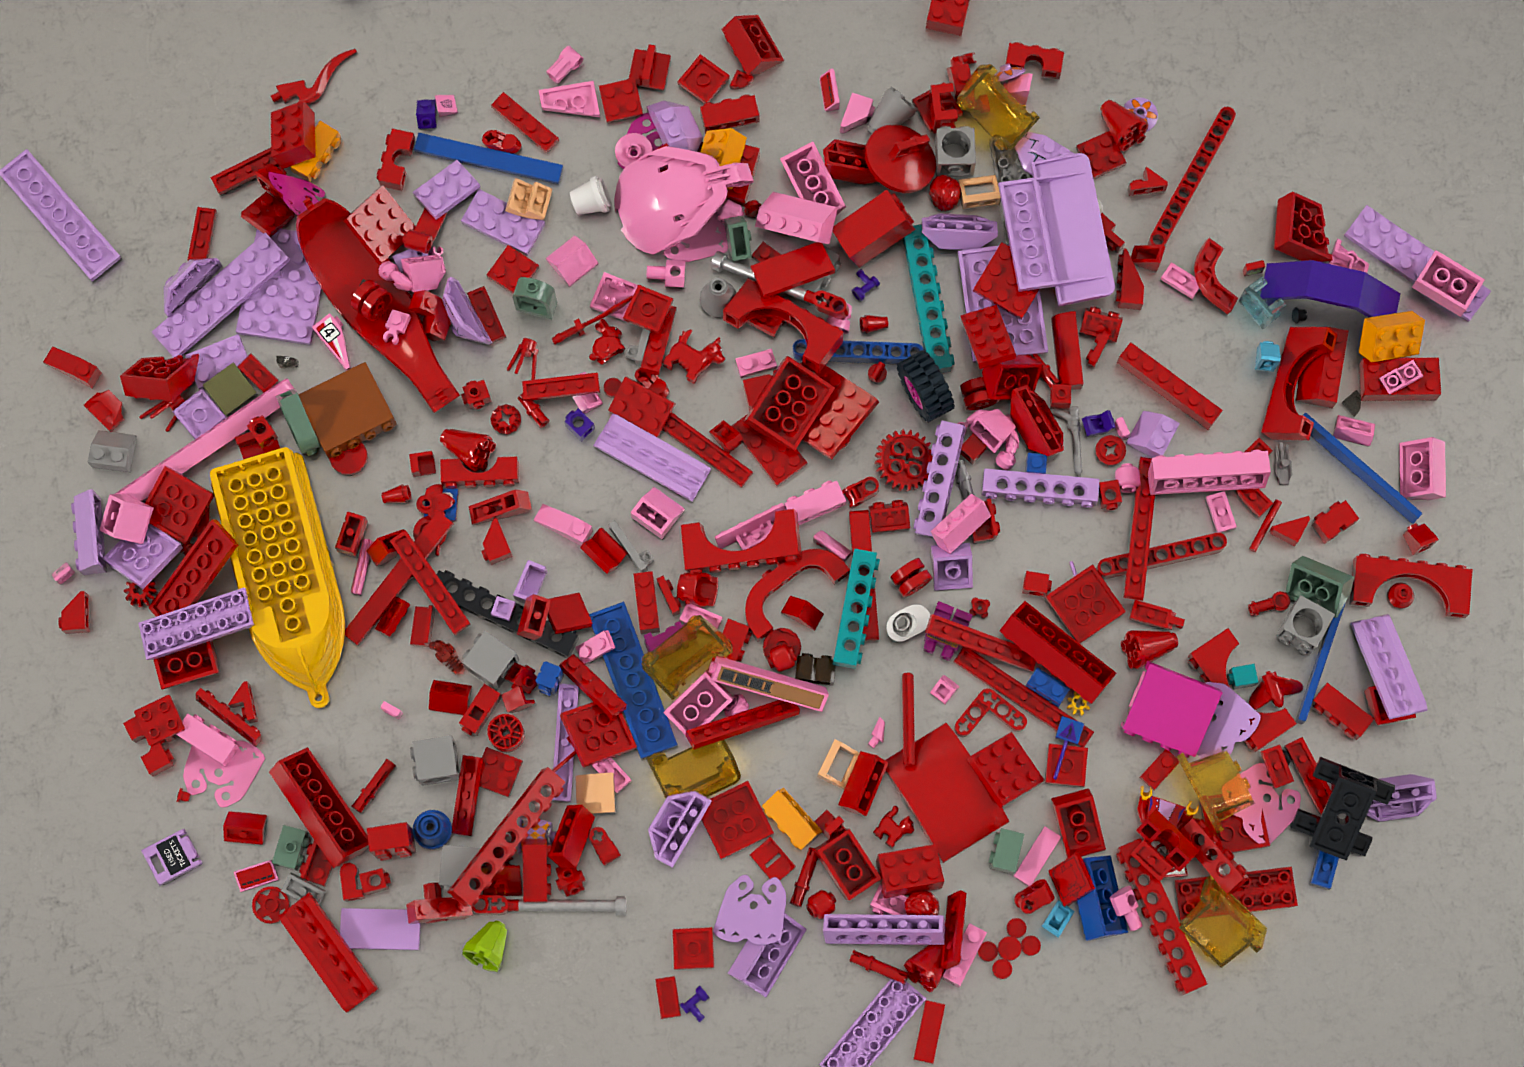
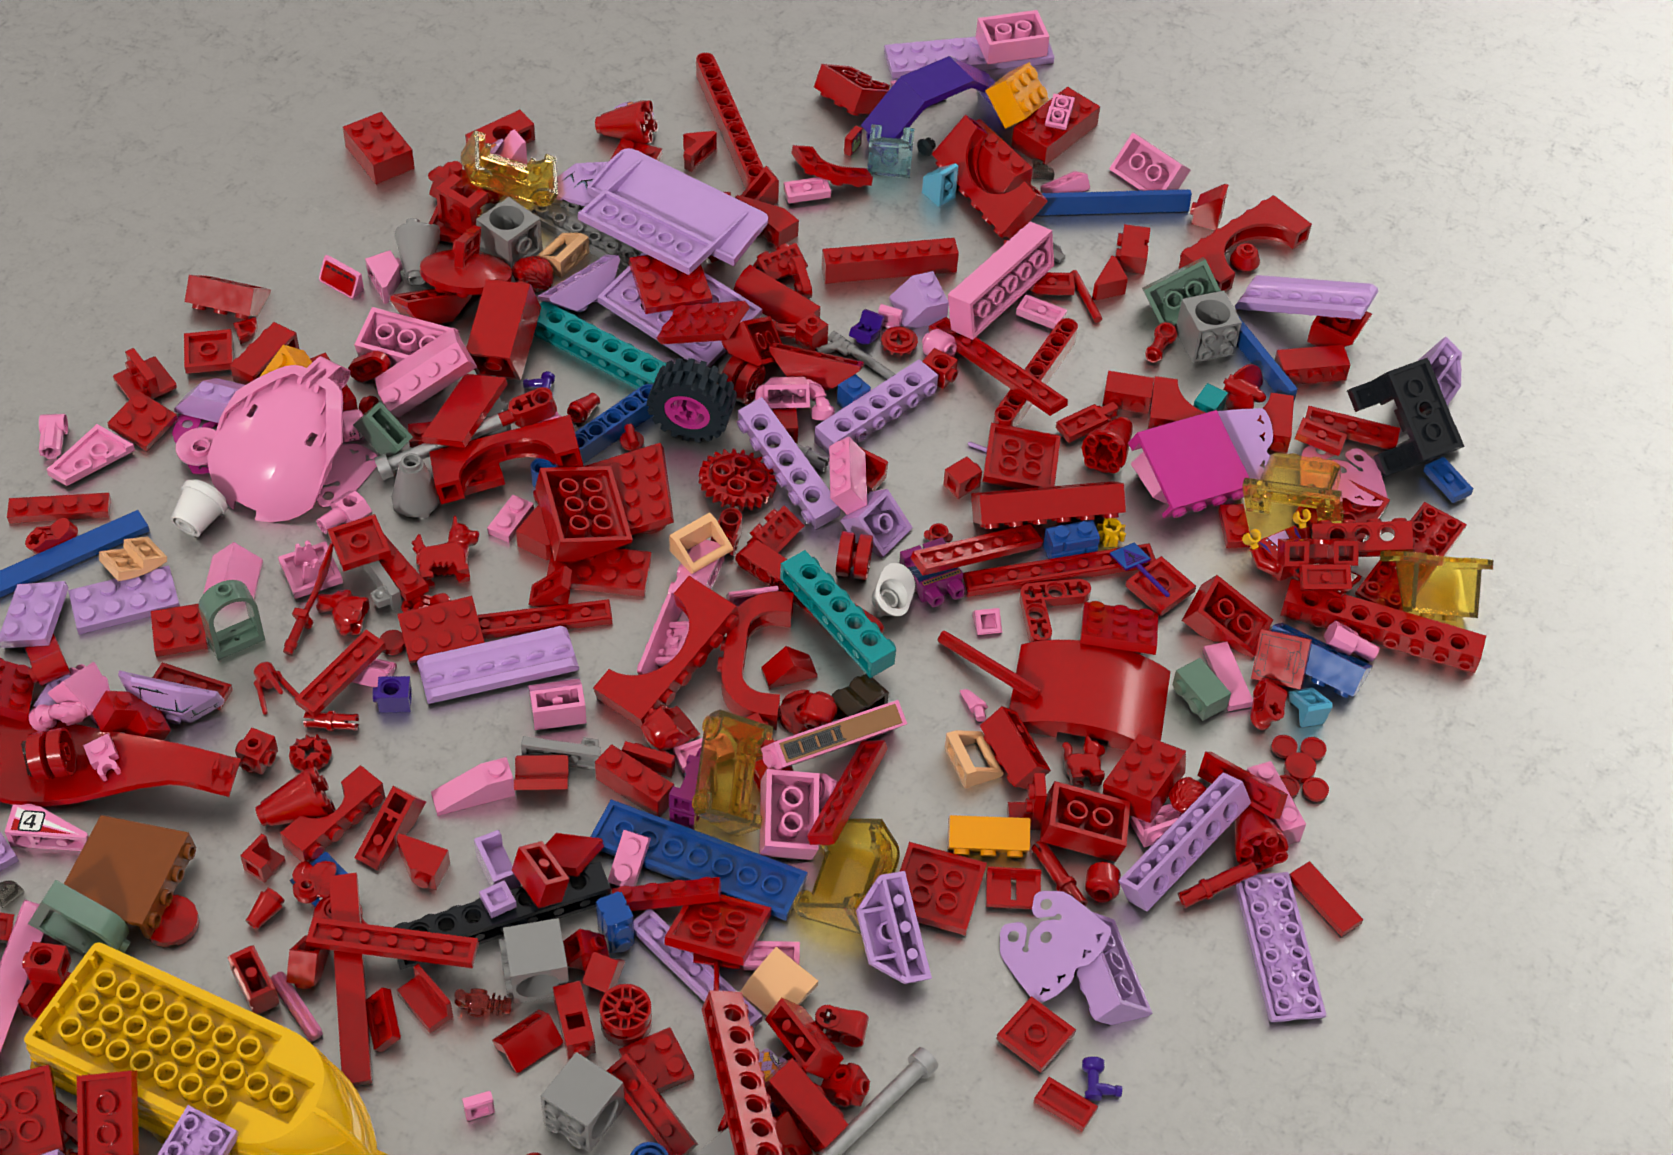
camera: 50 degrees left, 25 degrees down
none -> red plate [348,351,391,382]
none -> light nougat tile [669,512,733,574]
none -> red brick [1102,370,1154,414]

